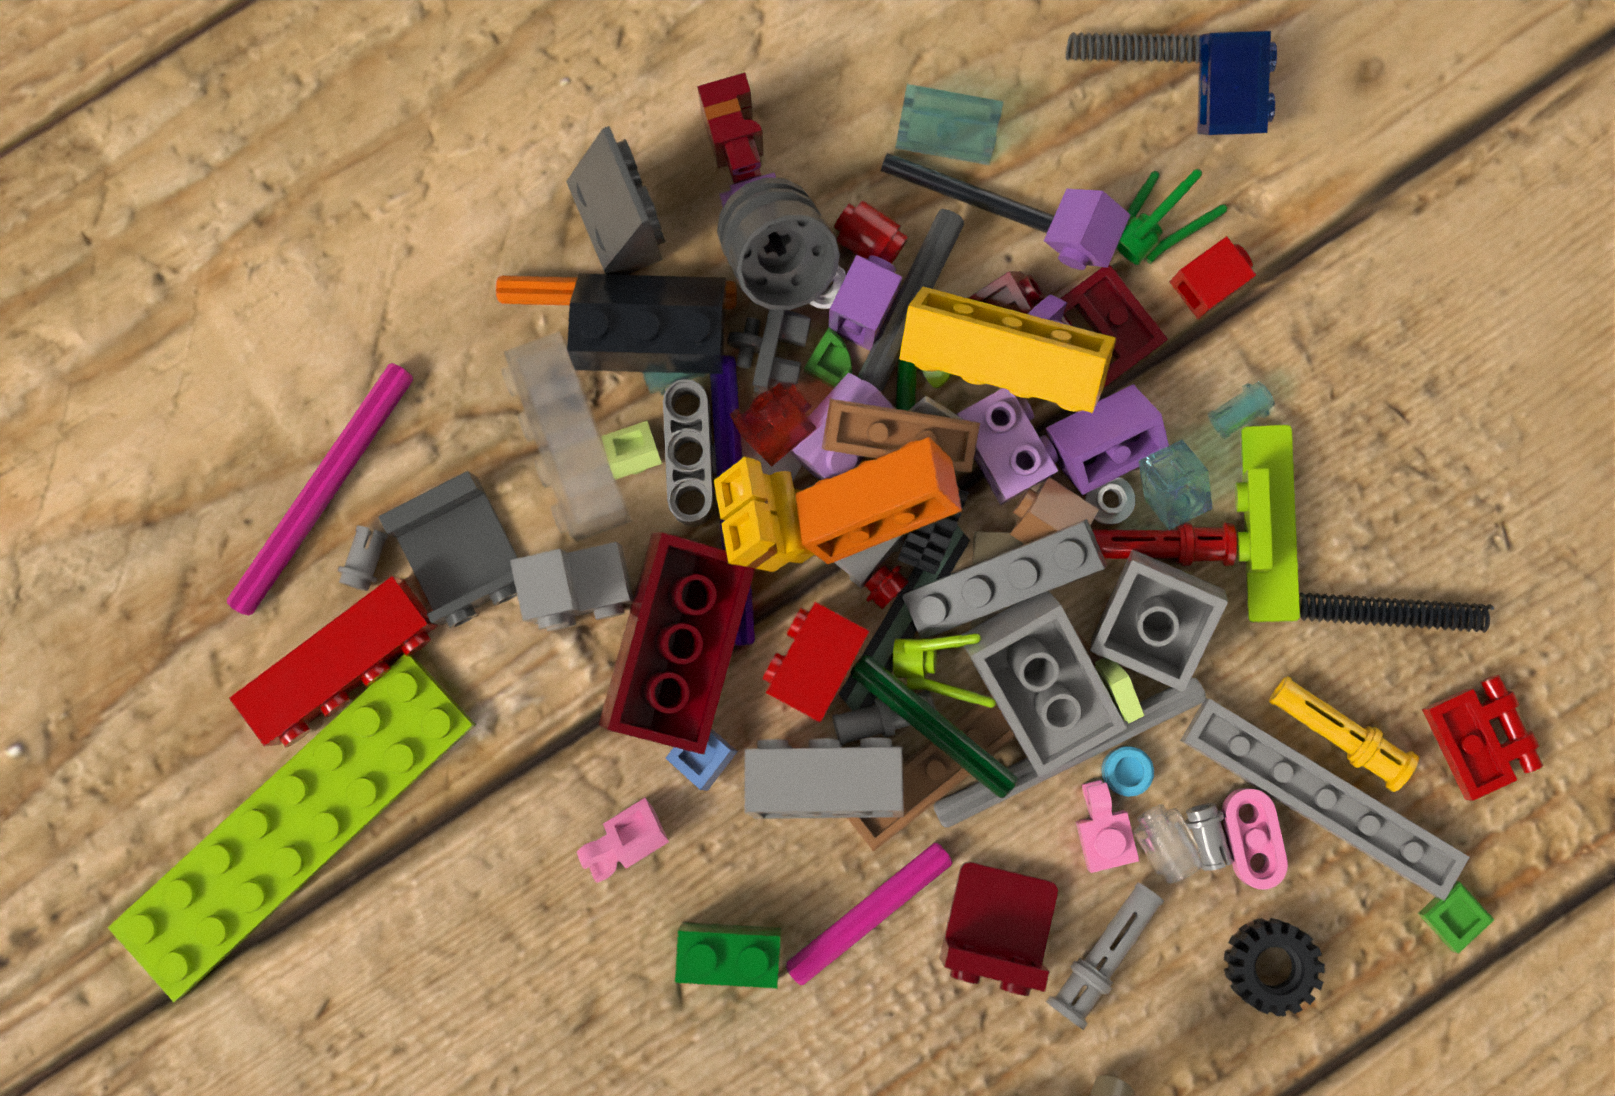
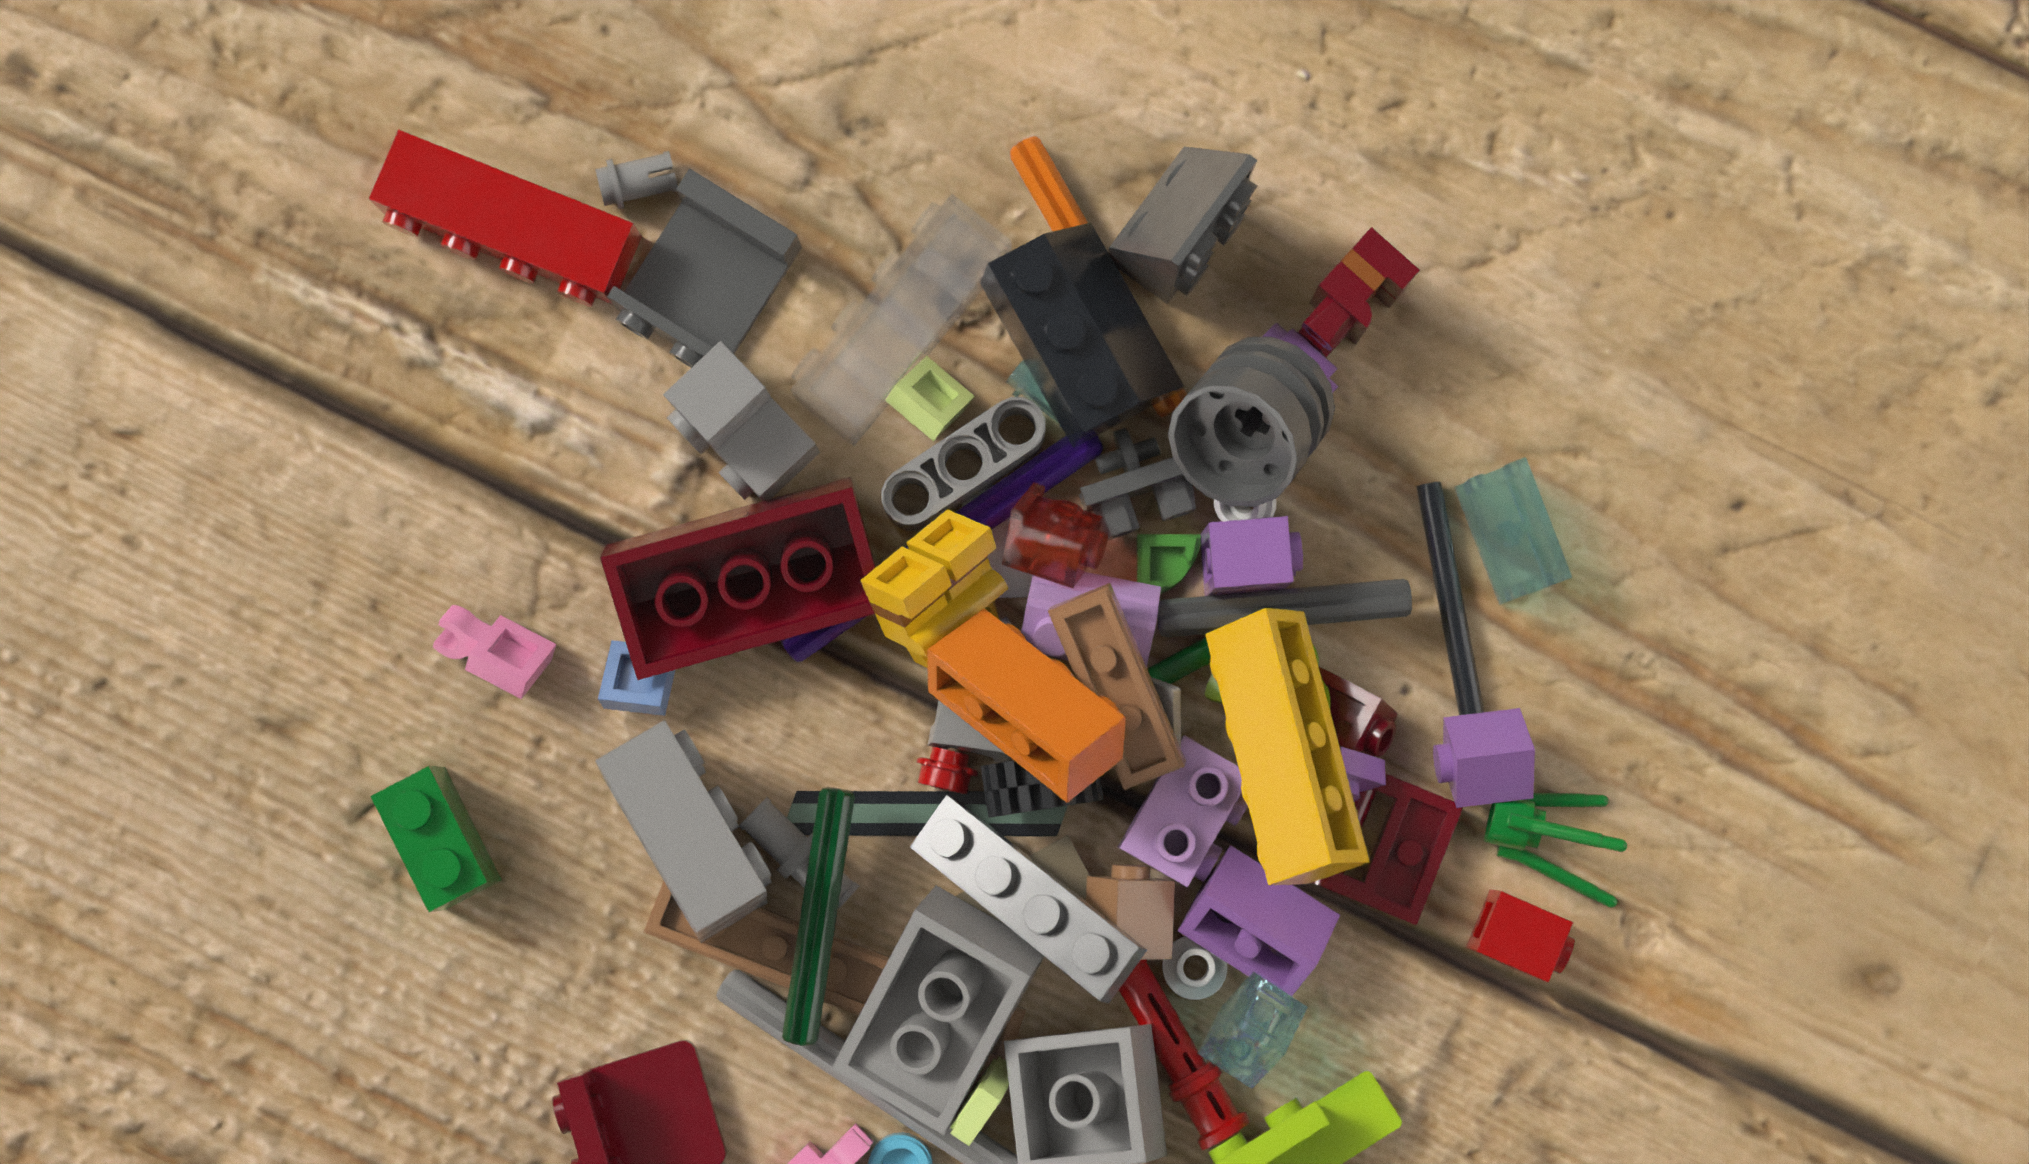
camera: 60 degrees right, 0 degrees up
lime plate [108,654,476,1002] -> none
dark pink axle [227,363,413,616] -> none
red brick [762,602,869,722] -> none
dark pink axle [786,843,952,985] -> none
red brick [833,200,909,264] -> none
lime plant [893,634,996,708] -> none
dark grey piece [1066,32,1259,65] -> none
clear blue brick [1197,31,1277,135] -> none
clear light blue pin [1208,381,1275,439] -> none

